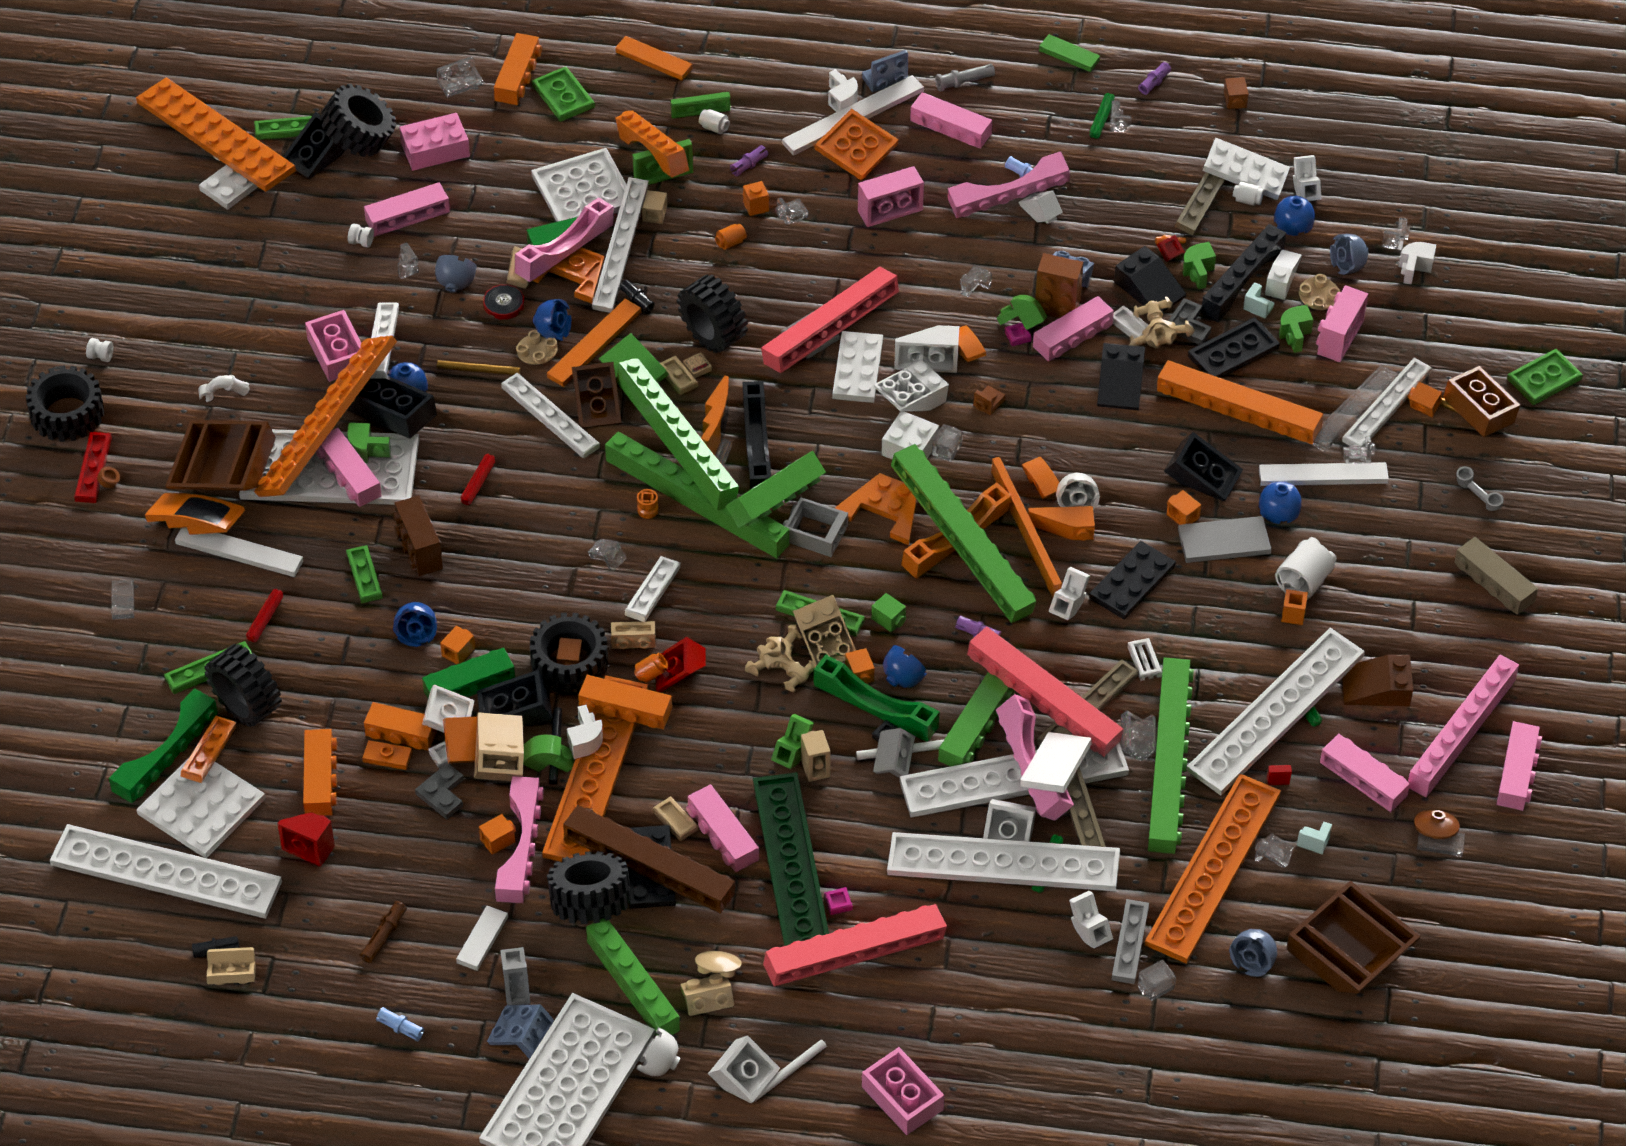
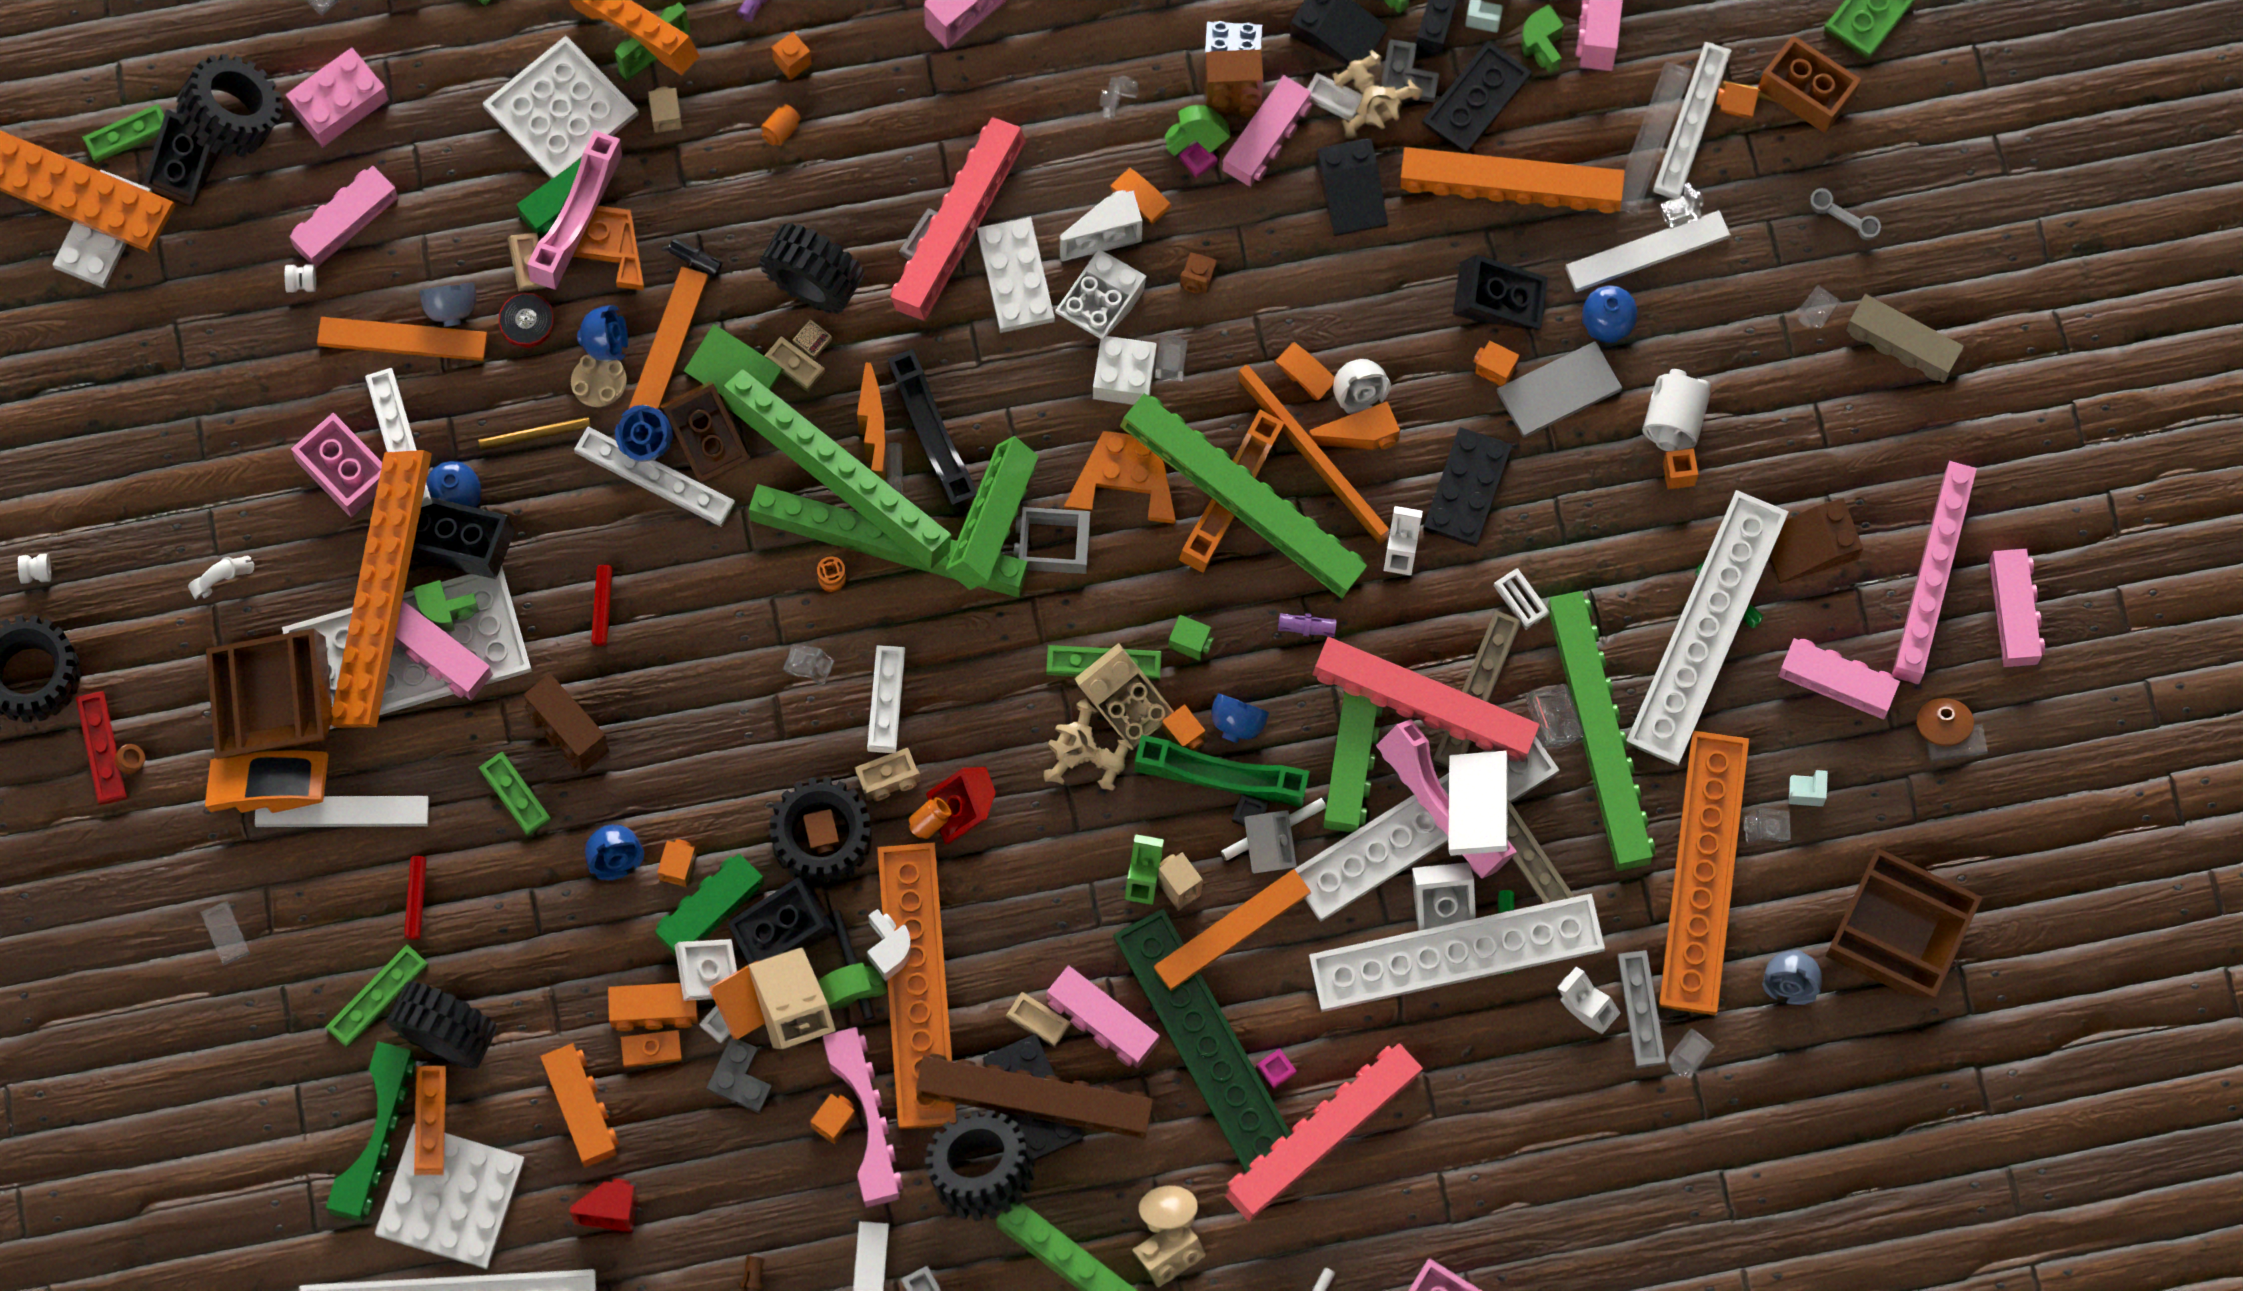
camera: 20 degrees left, 20 degrees up
clear bracket [398,242,419,279] -> none
orange brick [578,675,672,730] -> none
white plate [592,177,648,313] -> none
clear bracket [776,197,808,225] -> none
red tile [1266,765,1292,785] -> none
none -> orange tile [317,317,488,361]
none -> blue cylinder [615,405,673,462]
none -> orange tile [1154,869,1311,991]
none -> clear bracket [1795,285,1841,329]

